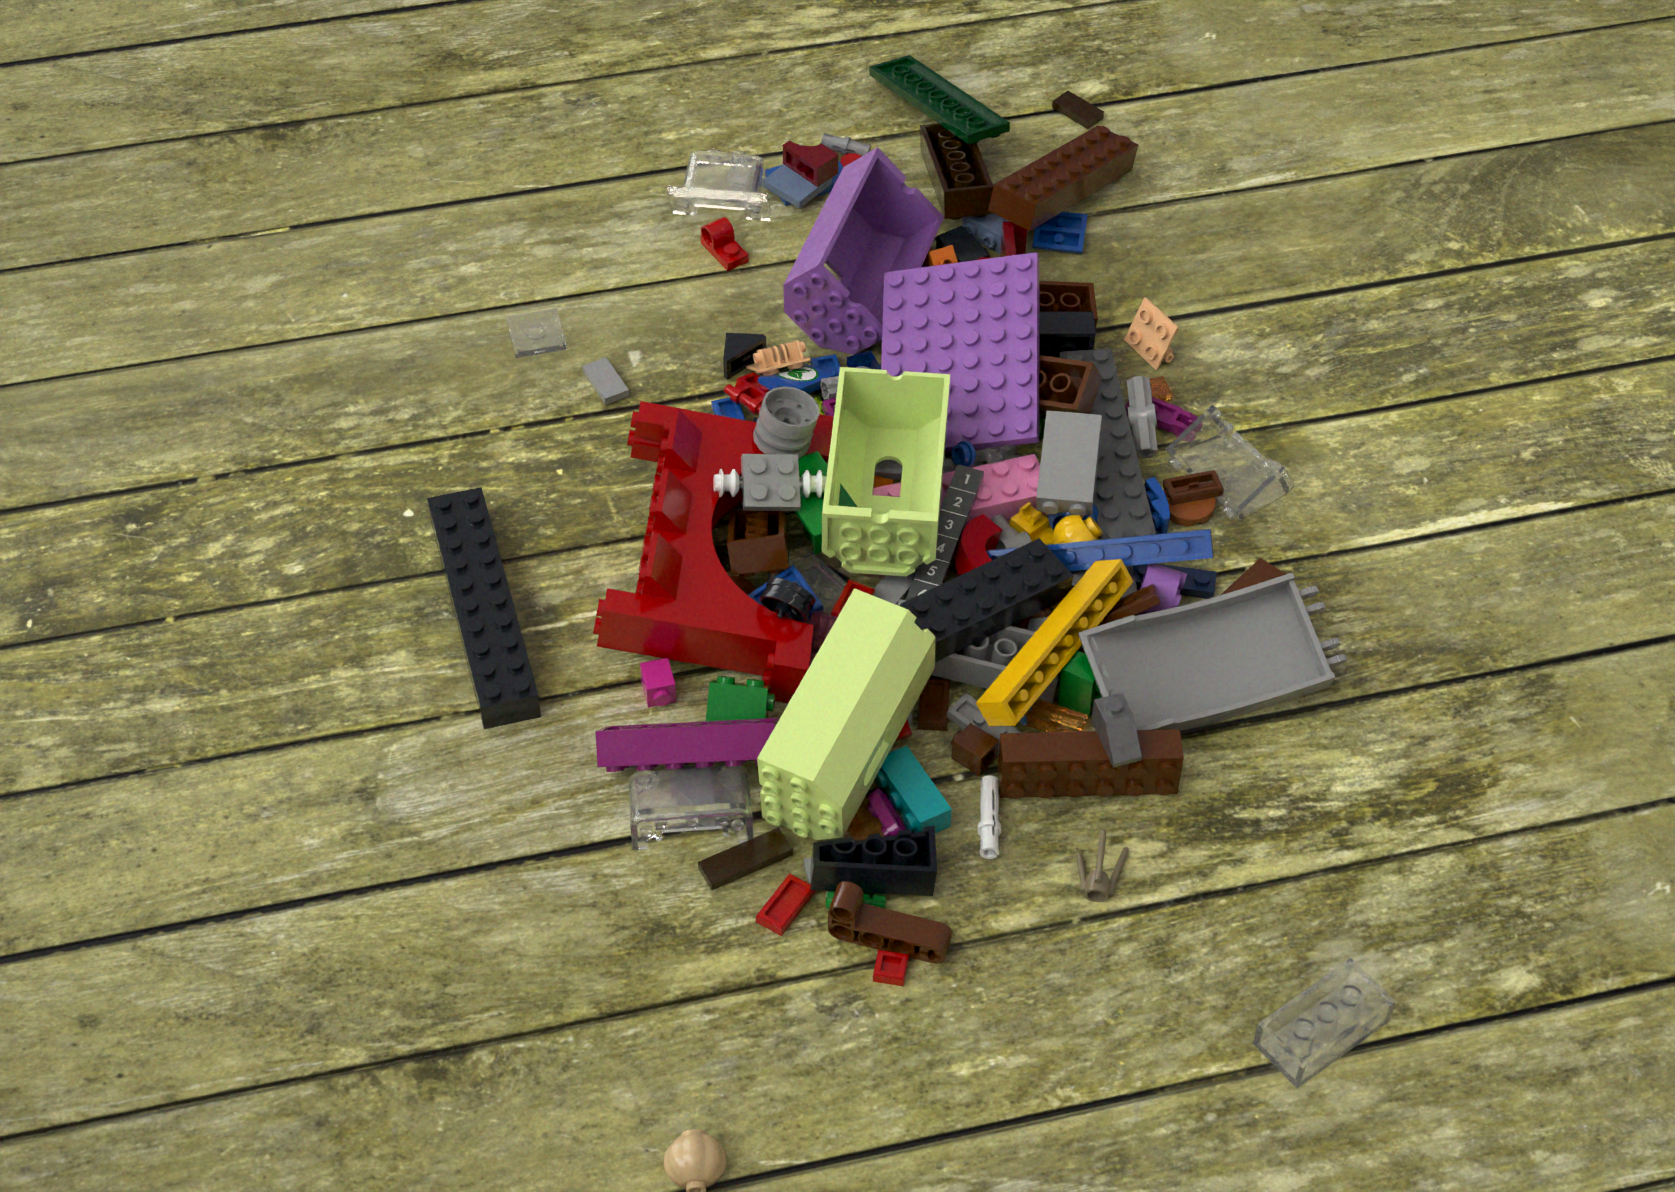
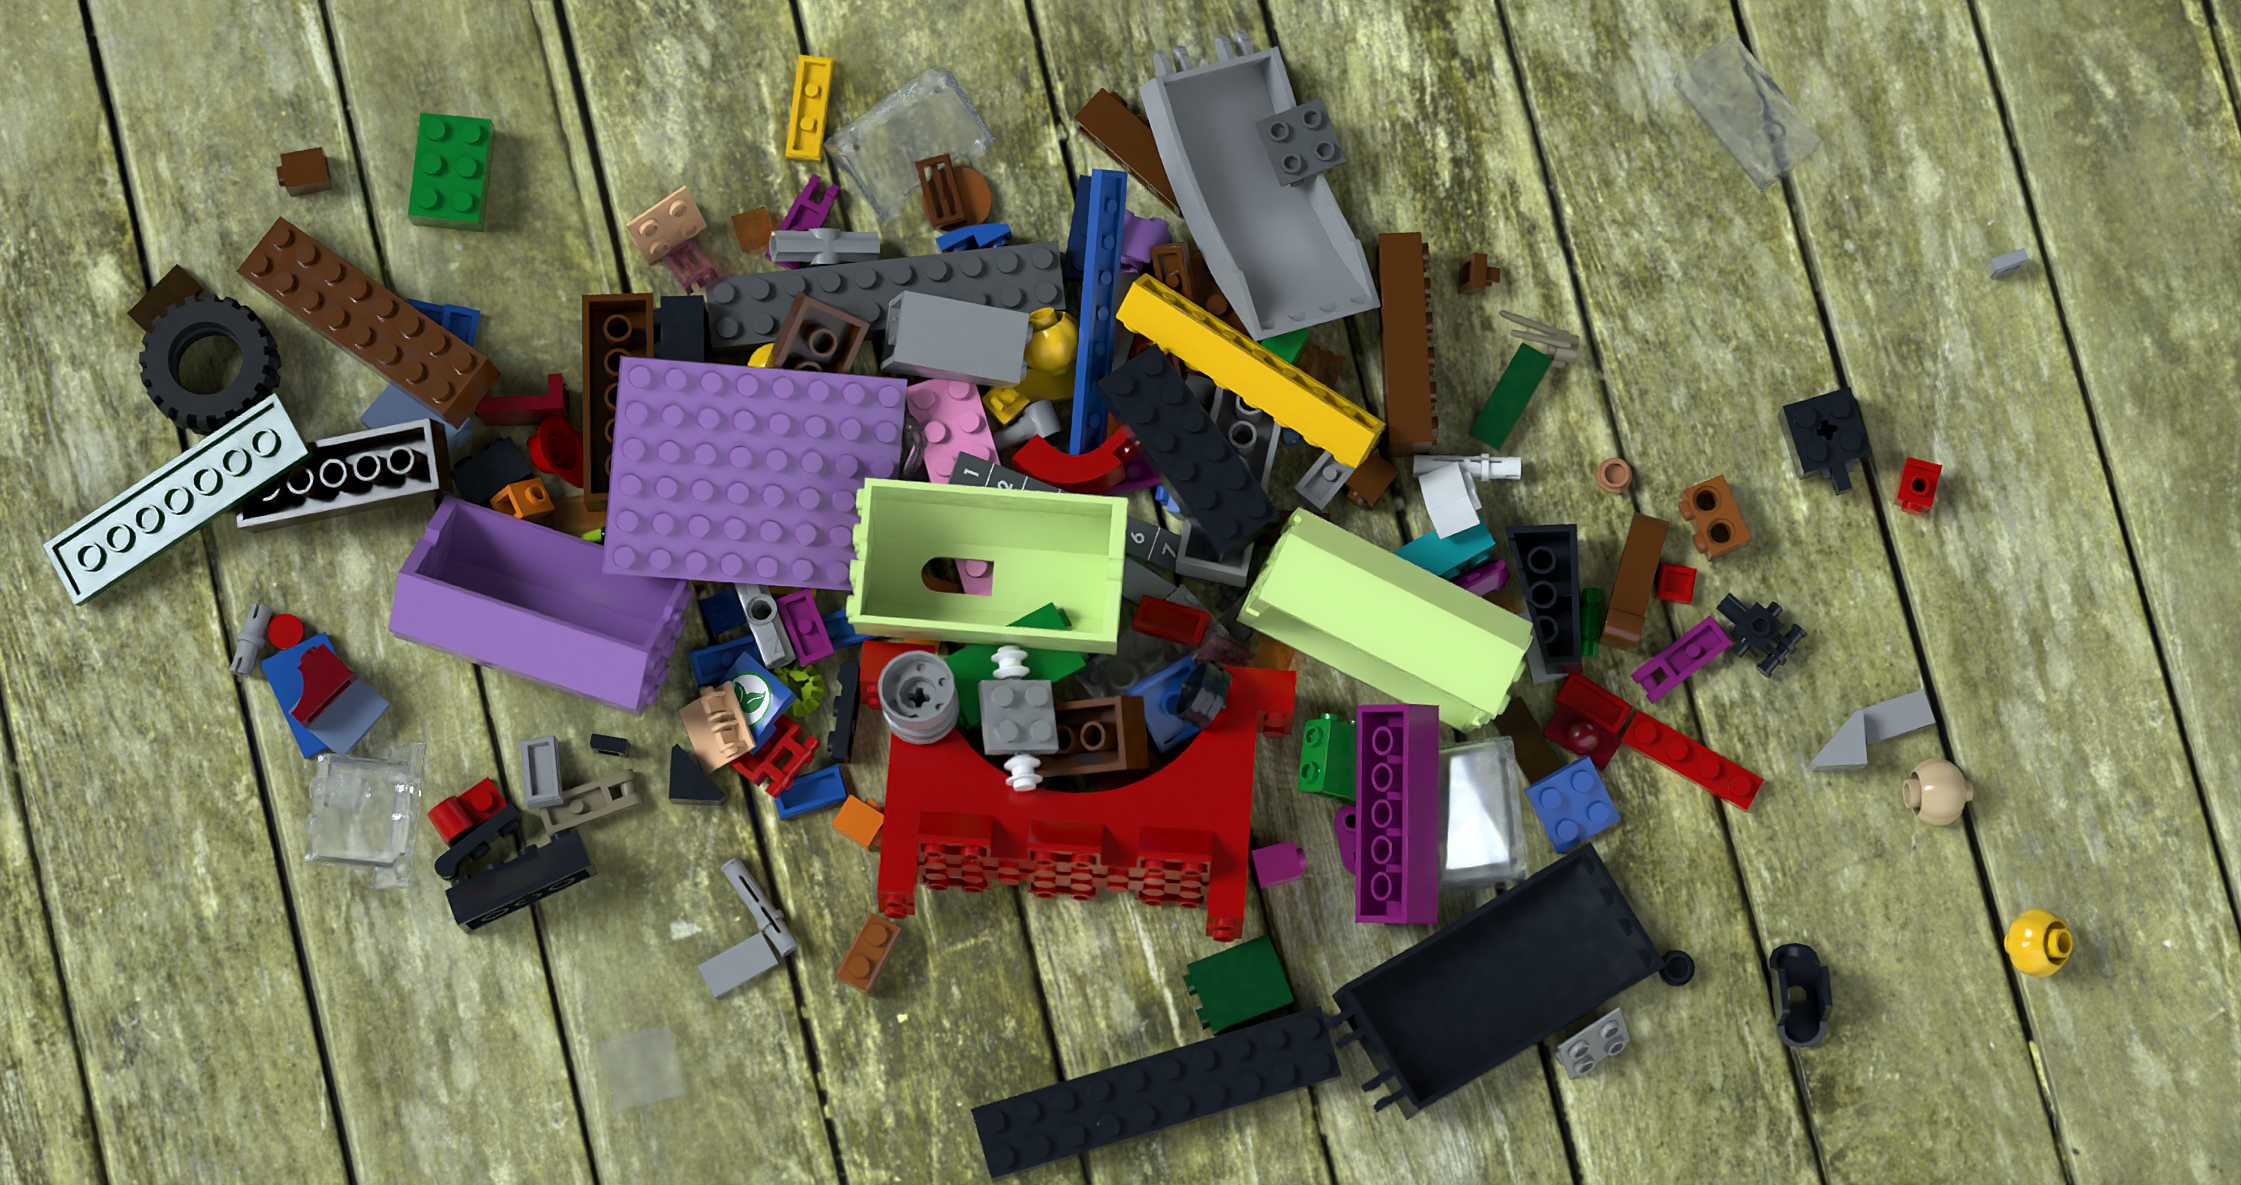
camera: 90 degrees left, 30 degrees up
blue plate [951,441,976,467] -> none
flat silver slope [1091,693,1142,768] -> none
none -> black tyre [139,294,282,435]
none -> reddish brown brick [276,147,333,197]
none -> green brick [408,112,496,232]
none -> black plate [434,802,523,882]
none -> black slope [444,829,598,934]
none -> light grey tile [520,735,564,810]
none -> dark tan plate [539,769,644,837]
none -> black tile [590,733,631,758]
none -> clear pink tile [662,239,718,295]
none -> light grey pin [720,856,800,957]
none -> yellow tile [785,55,834,163]
none -> dark orange brick [835,911,903,996]
none -> dark green brick [1182,934,1294,1036]
none -> dark grey hinge [1255,97,1347,187]
none -> black hinge [1323,842,1666,1121]
none -> white brick [1418,461,1482,539]
none -> reddish brown tile [1458,252,1500,296]
none -> dark green tile [1468,342,1553,452]
none -> blue plate [1523,755,1621,854]
none -> dark red tile [1542,703,1622,773]
none -> light grey hinge [1554,1007,1630,1080]
none -> nougat plate [1596,458,1632,494]
none -> red plate [1620,710,1764,813]
none -> magenta plate [1631,615,1732,704]
none -> black plate [1658,950,1695,987]
none -> dark orange brick [1678,474,1751,562]
none -> black piece [1716,592,1807,678]
none -> black piece [1769,943,1833,1048]
none -> black hinge [1777,387,1872,496]
none -> light grey slope [1807,709,1868,772]
none -> light grey tile [1860,689,1936,746]
none -> red brick [1893,457,1942,515]

